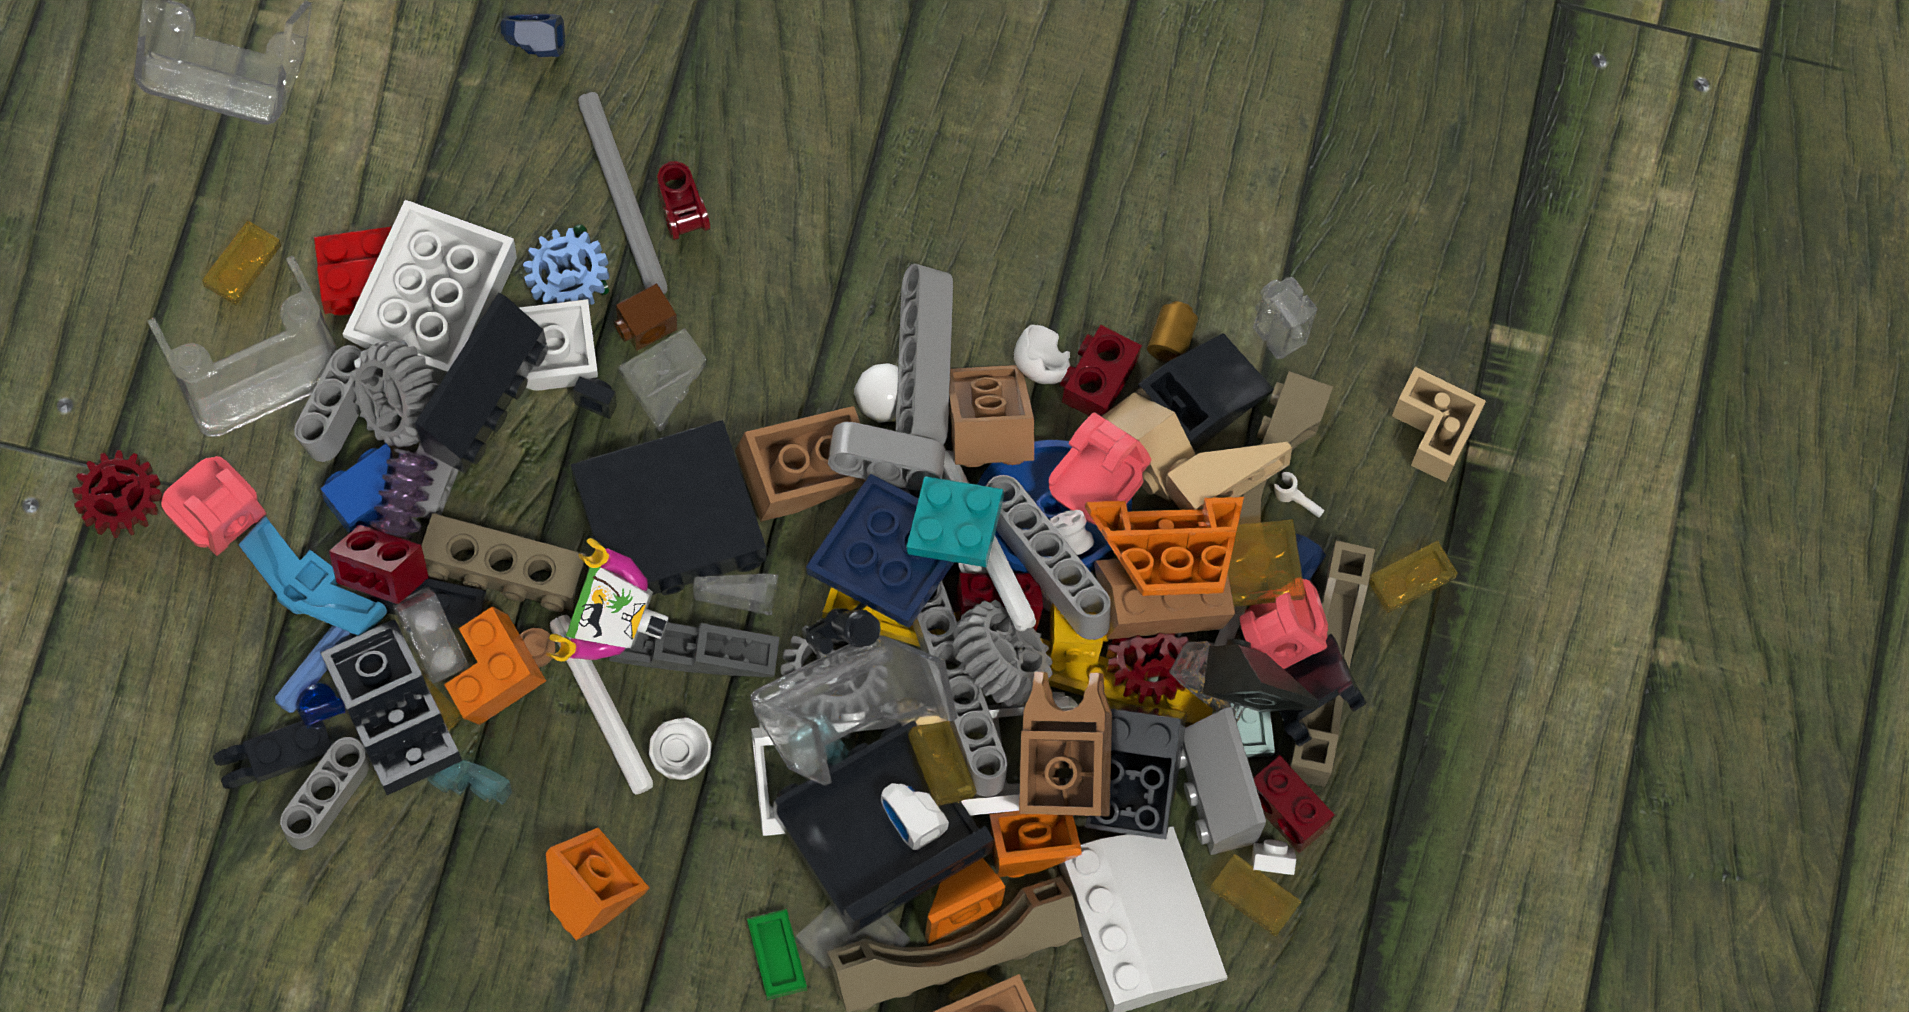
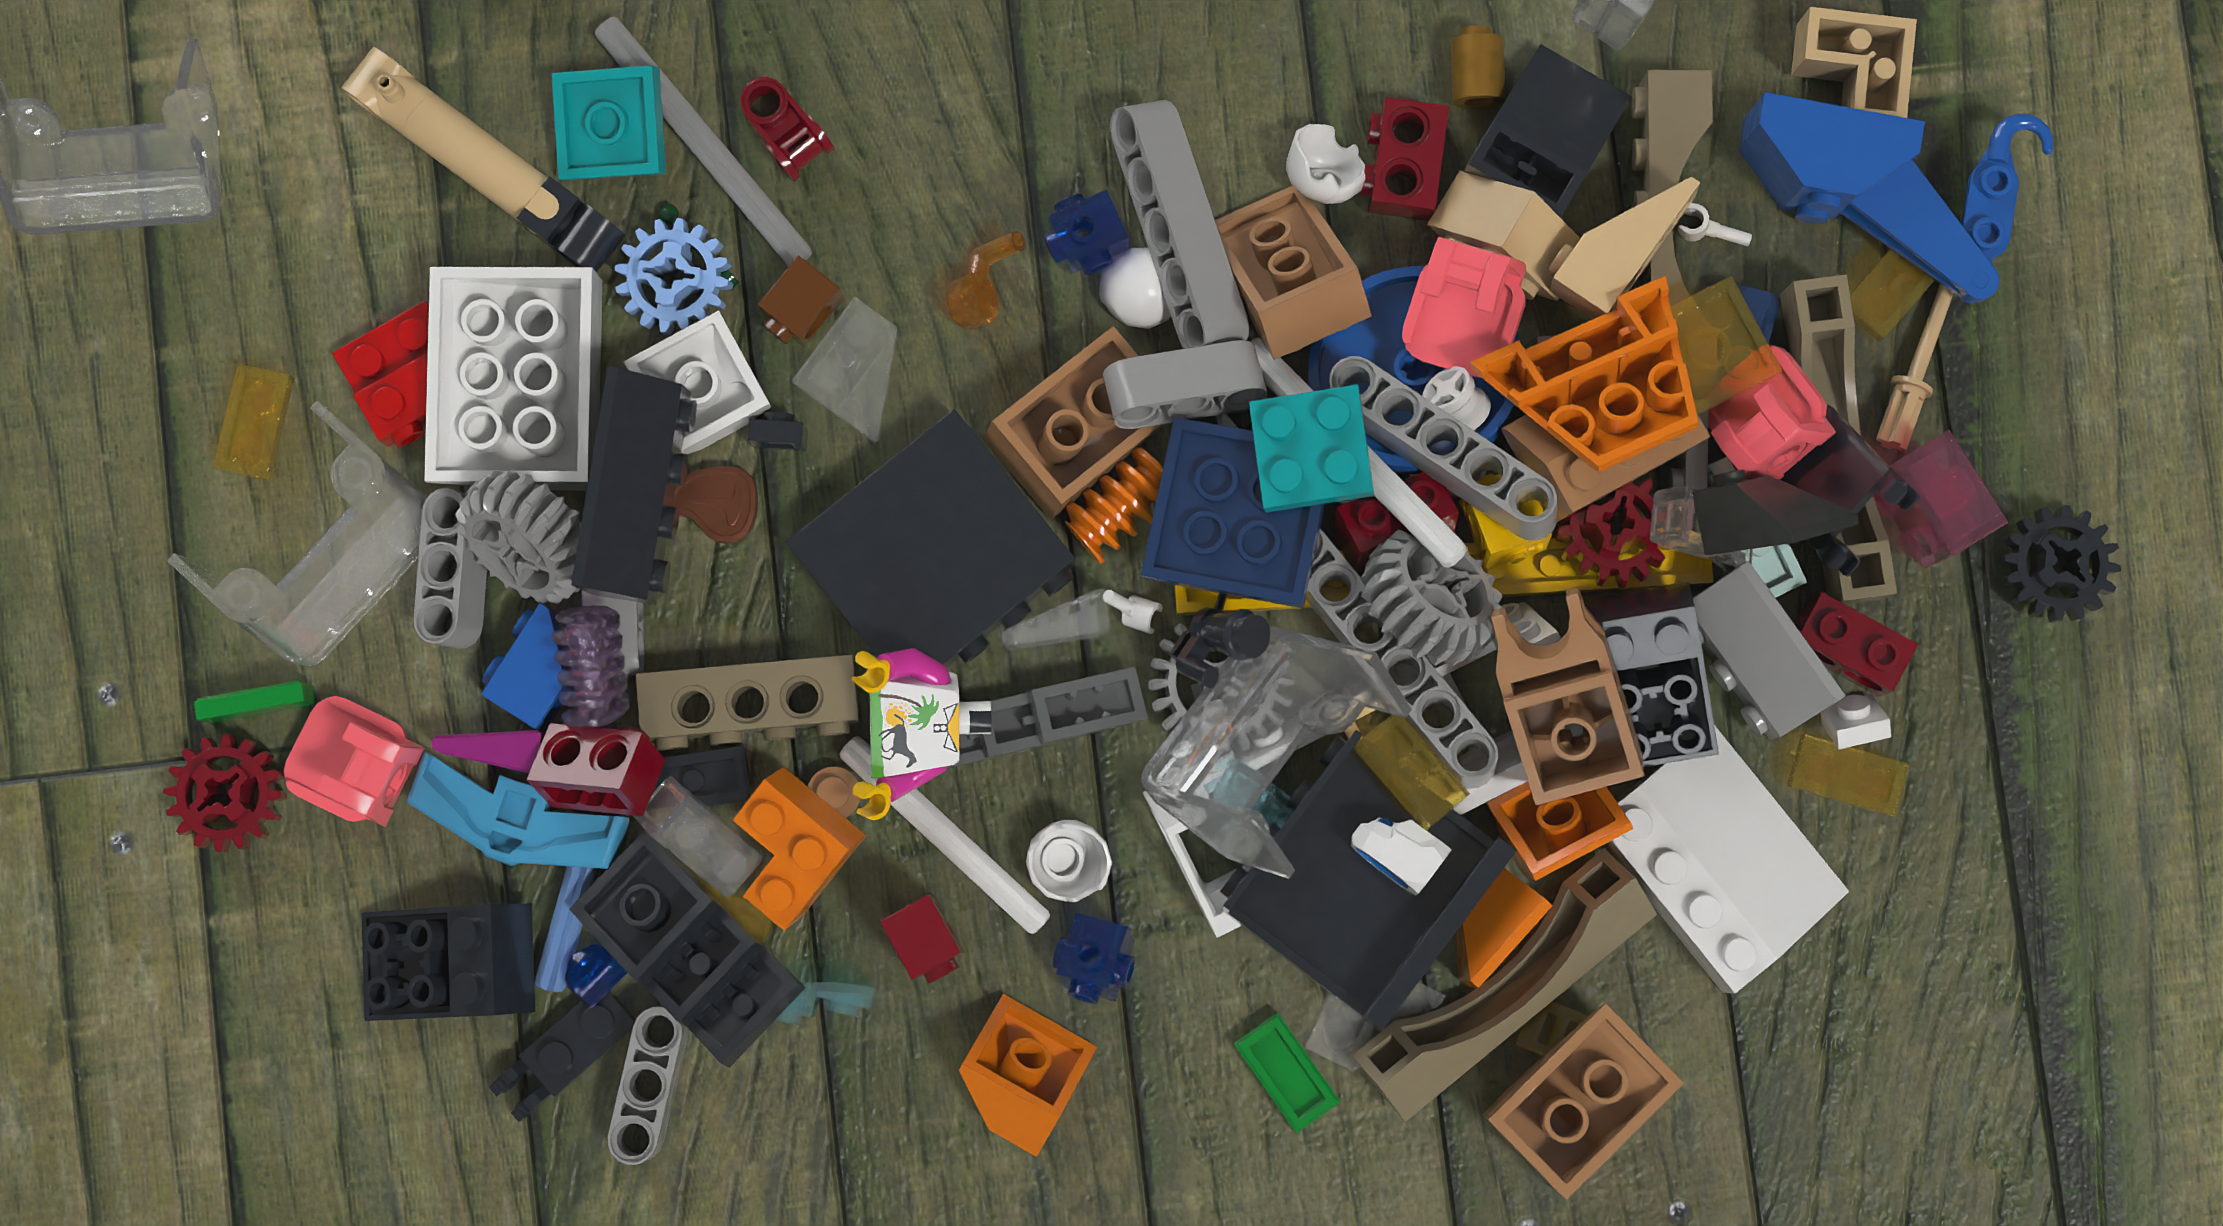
camera: 15 degrees left, 15 degrees up
none -> green tile [194,680,317,724]
none -> tan piece [341,46,625,273]
none -> black slope [361,903,536,1021]
none -> magenta slope [432,730,546,773]
none -> teal plate [551,65,666,181]
none -> copper piece [673,466,758,544]
none -> dark red brick [880,894,965,984]
none -> clear orange plate [945,231,1025,330]
none -> clear blue brick [1043,189,1129,275]
none -> clear blue brick [1053,912,1136,1004]
none -> orange piece [1064,447,1163,564]
none -> white hand [1103,590,1163,634]
none -> blue slope [1738,92,2053,304]
none -> clear pink brick [1874,430,2008,569]
none -> tan piece [1876,283,1954,452]
none -> black gear [1998,505,2121,623]

